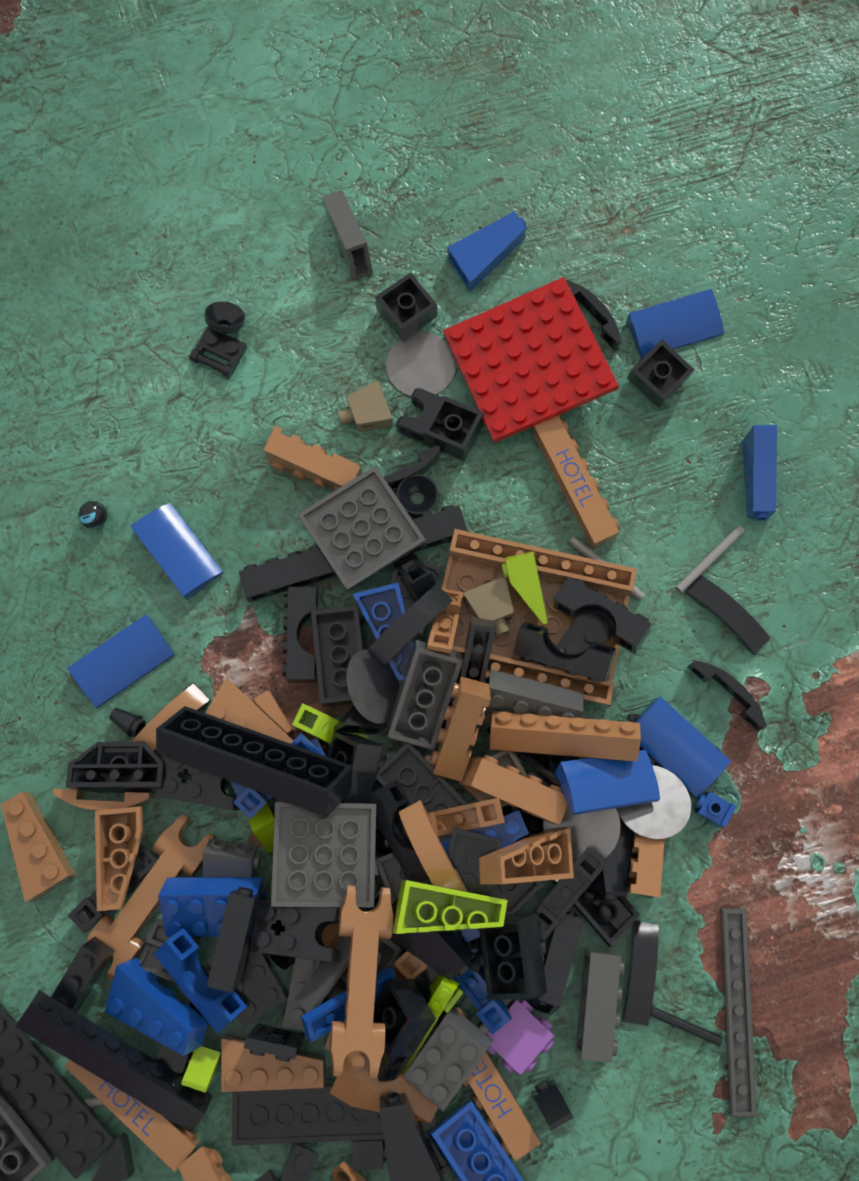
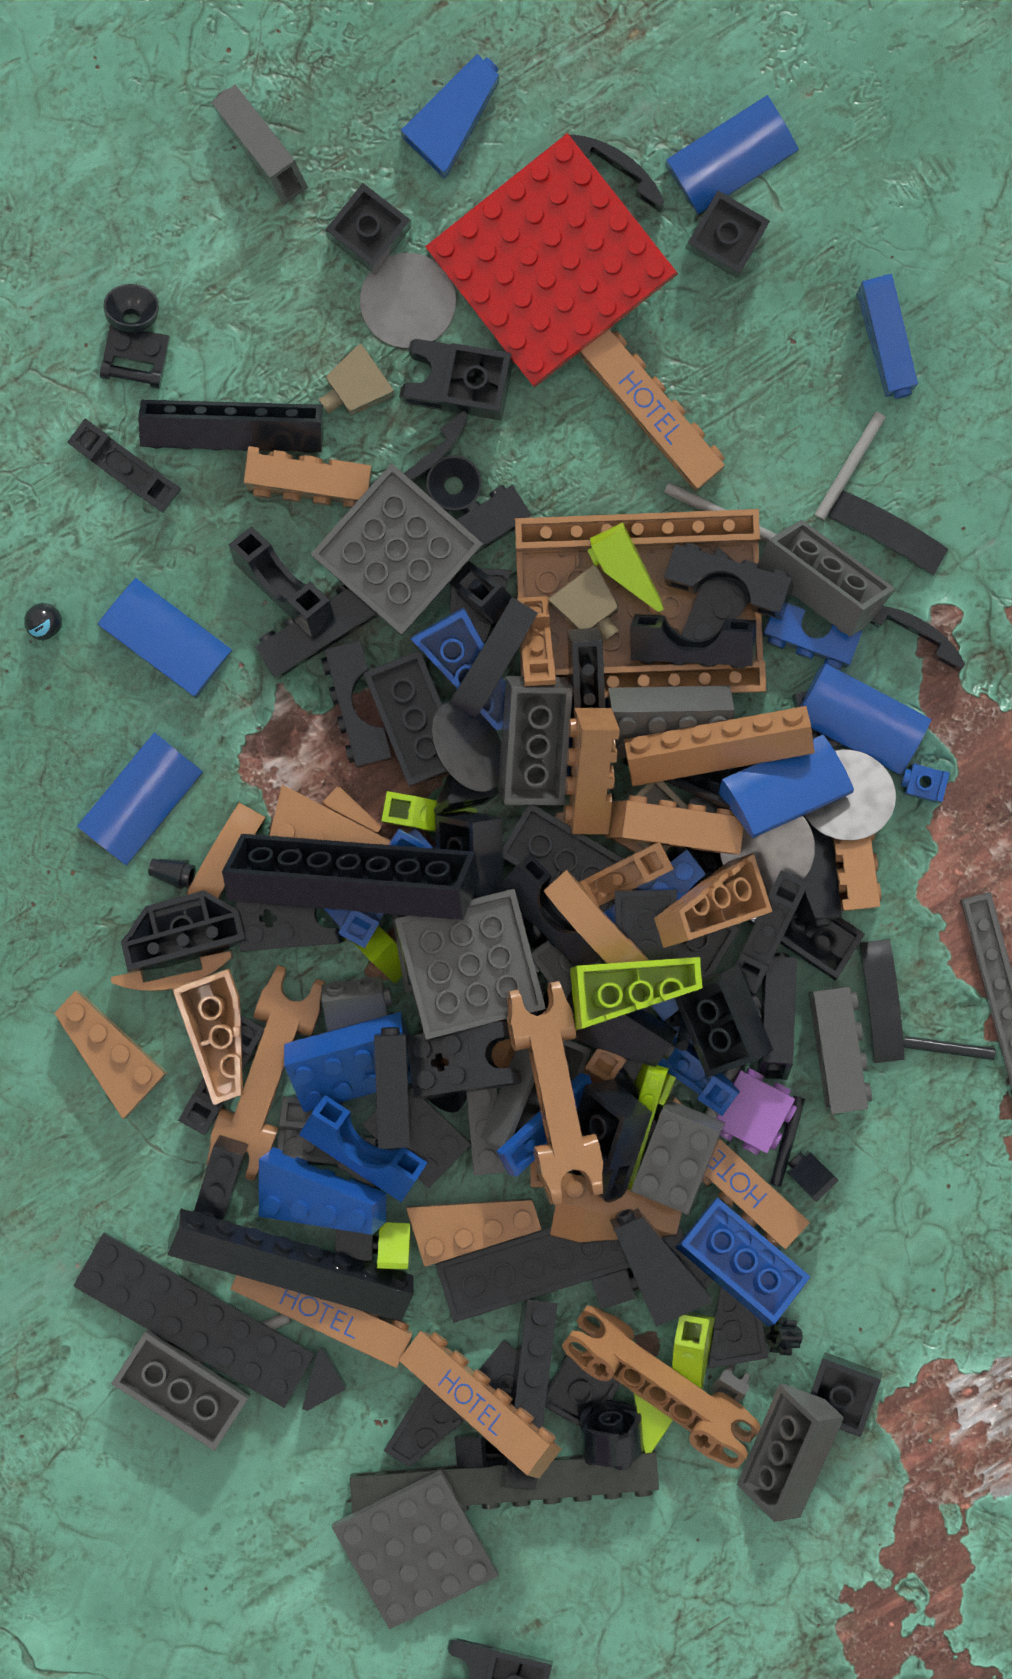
camera: 15 degrees left, 10 degrees up
black plate [244,1023,306,1062] -> none
none -> black slope [67,419,181,513]
none -> black brick [138,399,323,453]
none -> black arch [229,526,335,638]
none -> dark grey slope [758,519,895,637]
none -> blue arch [762,603,862,670]
none -> black bar [770,1096,805,1187]

